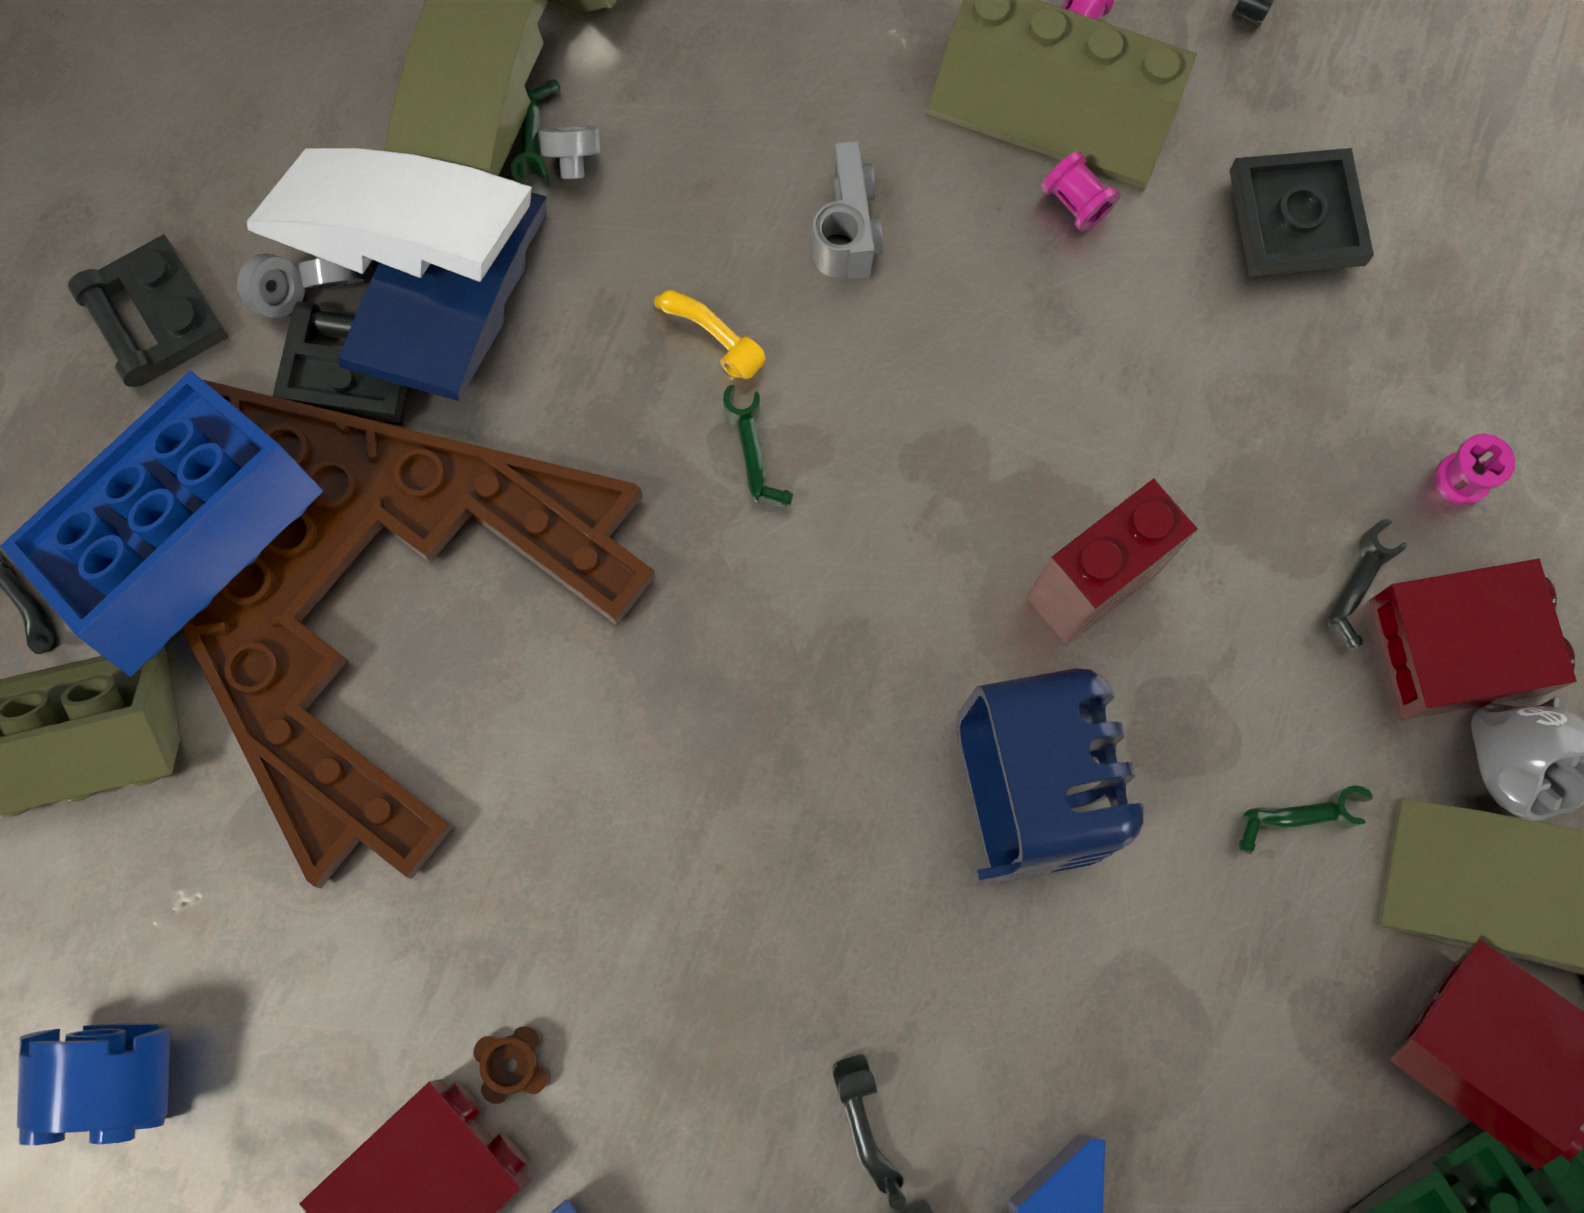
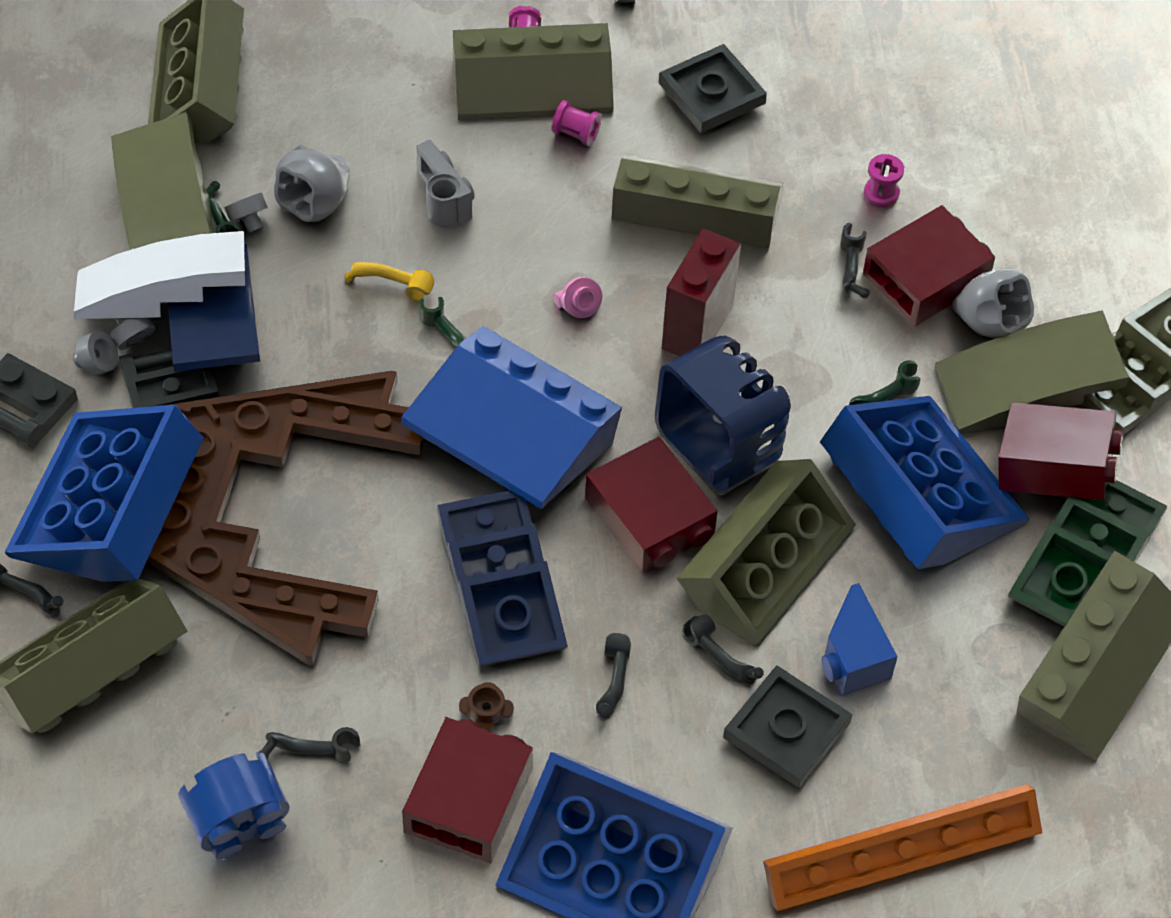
camera: 25 degrees left, 20 degrees down
none -> pearl dark grey piece [256,727,361,763]
none -> light grey piece [274,145,350,222]
none -> blue slope [400,326,622,509]
none -> dark blue slope [437,490,568,667]
none -> bright pink plate [553,277,602,318]
none -> dark red brick [585,436,718,573]
none -> pearl dark grey piece [596,633,631,716]
none -> olive slope [611,155,783,248]
none -> olive slope [676,459,856,645]
none -> blue slope [820,396,1030,569]

